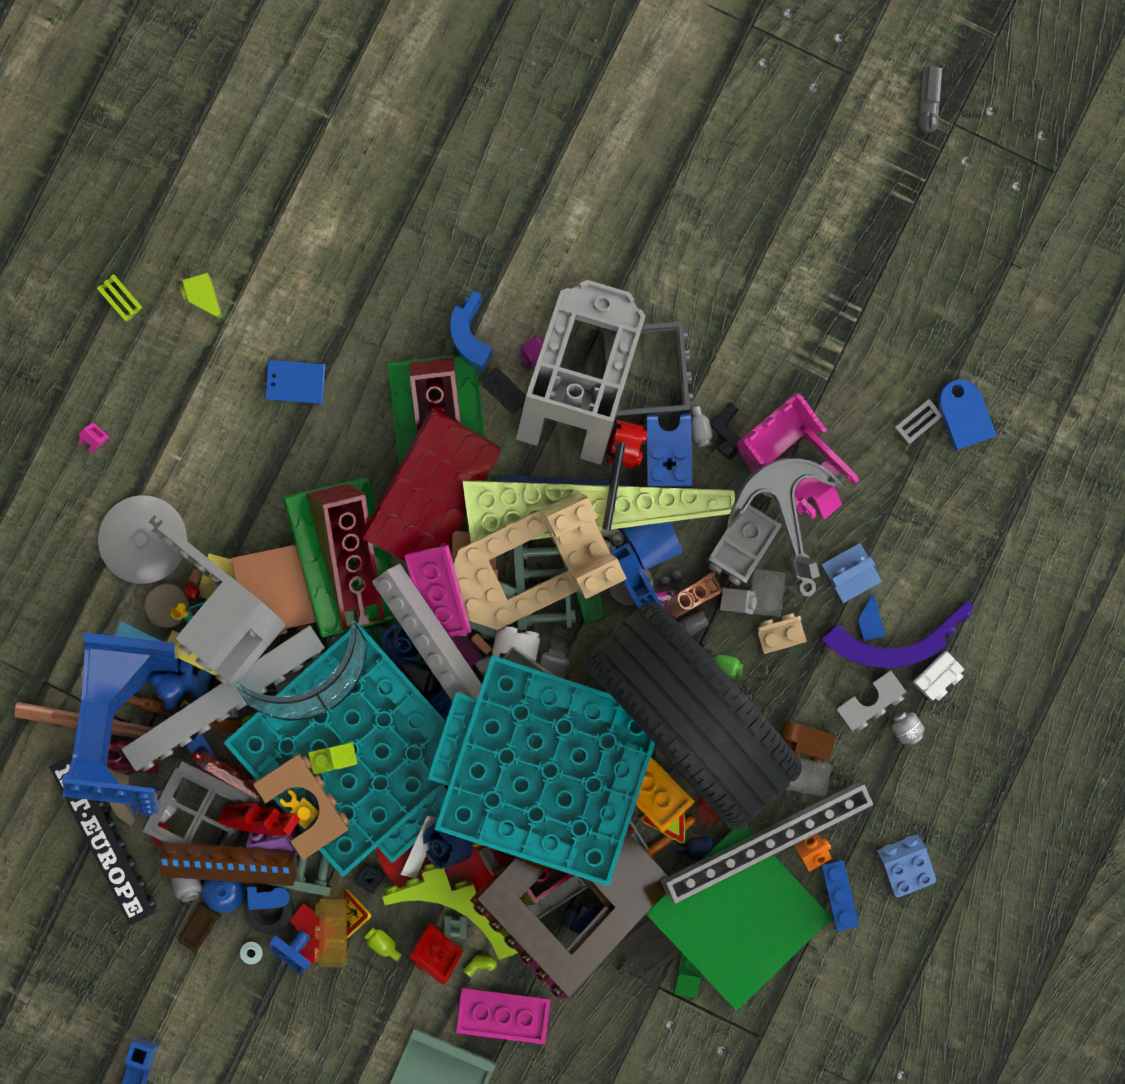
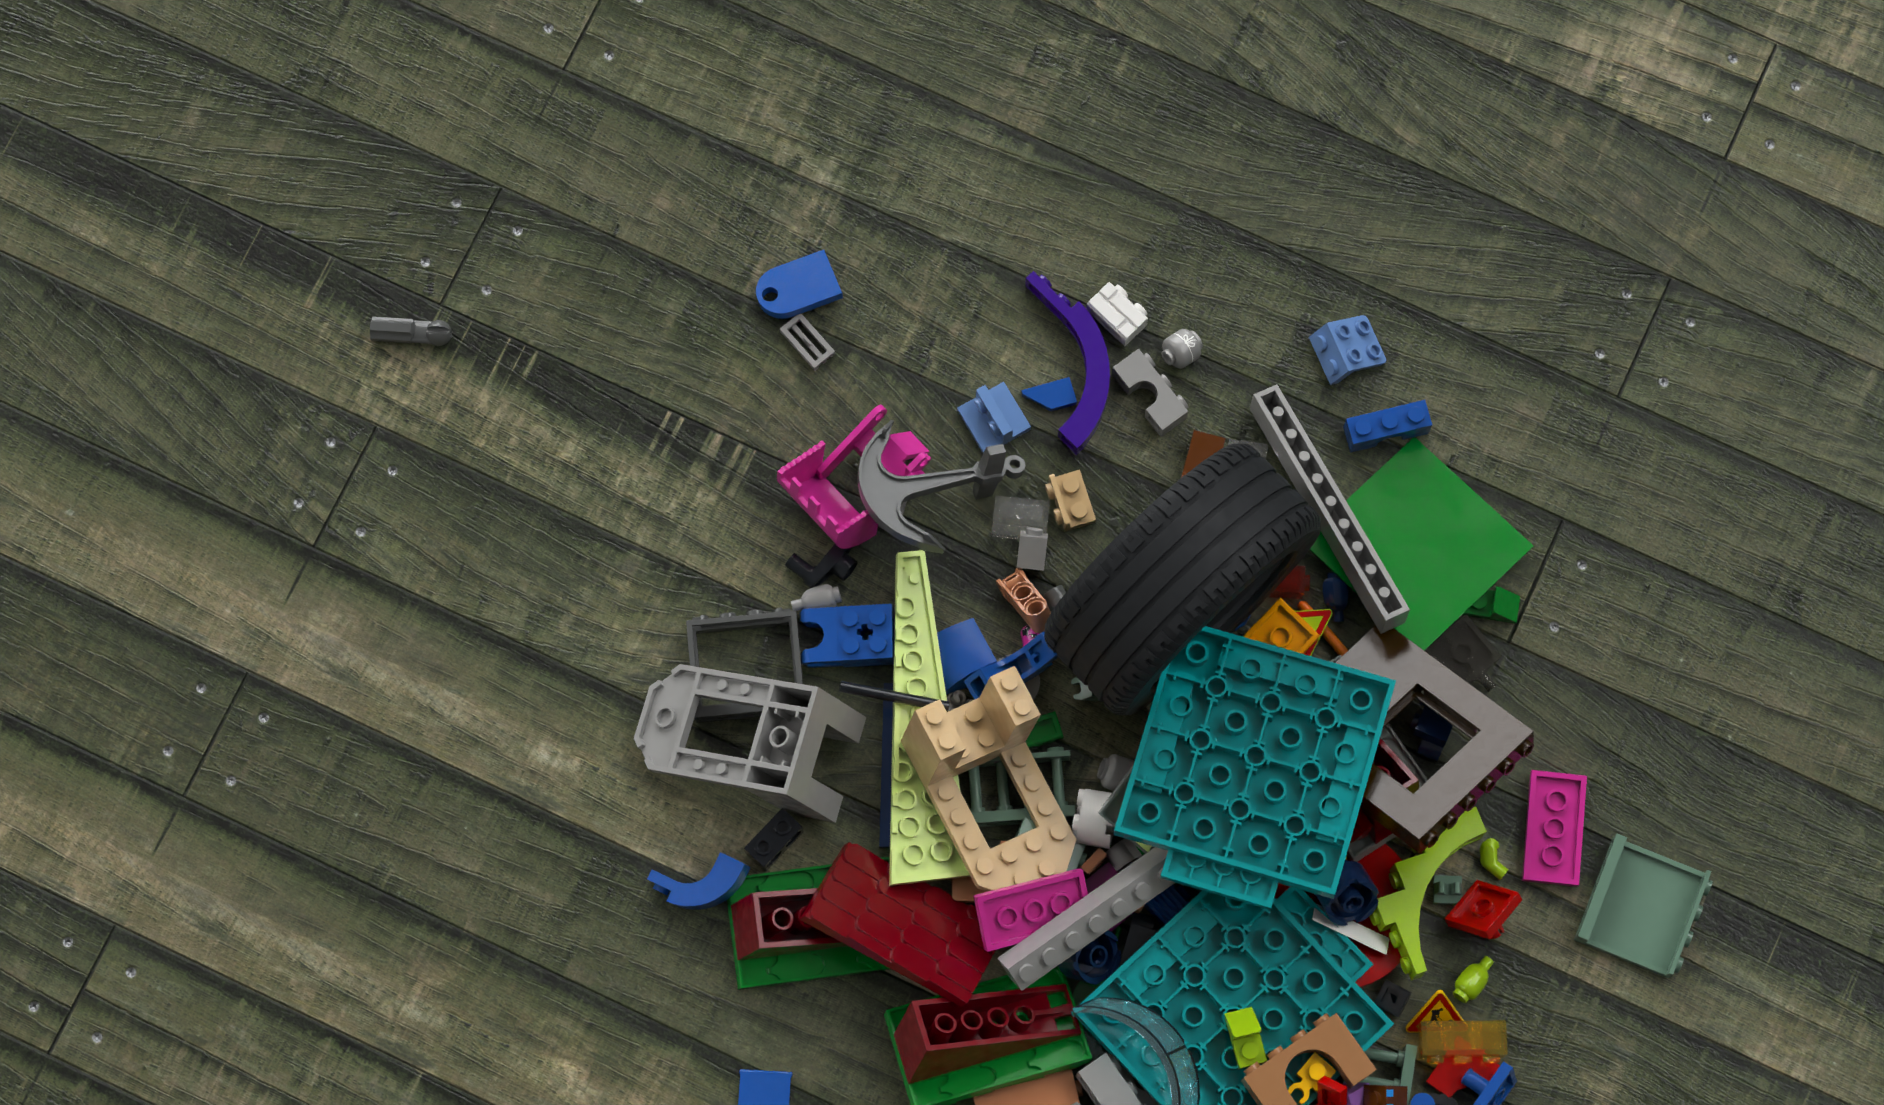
camera: 90 degrees left, 10 degrees down
magenta head [518,336,545,369] -> none
red brick [606,420,647,469] -> none
dark grey piece [659,570,685,594] -> none
light grey bracket [707,504,782,586] -> none
orange brick [794,833,832,872] -> none

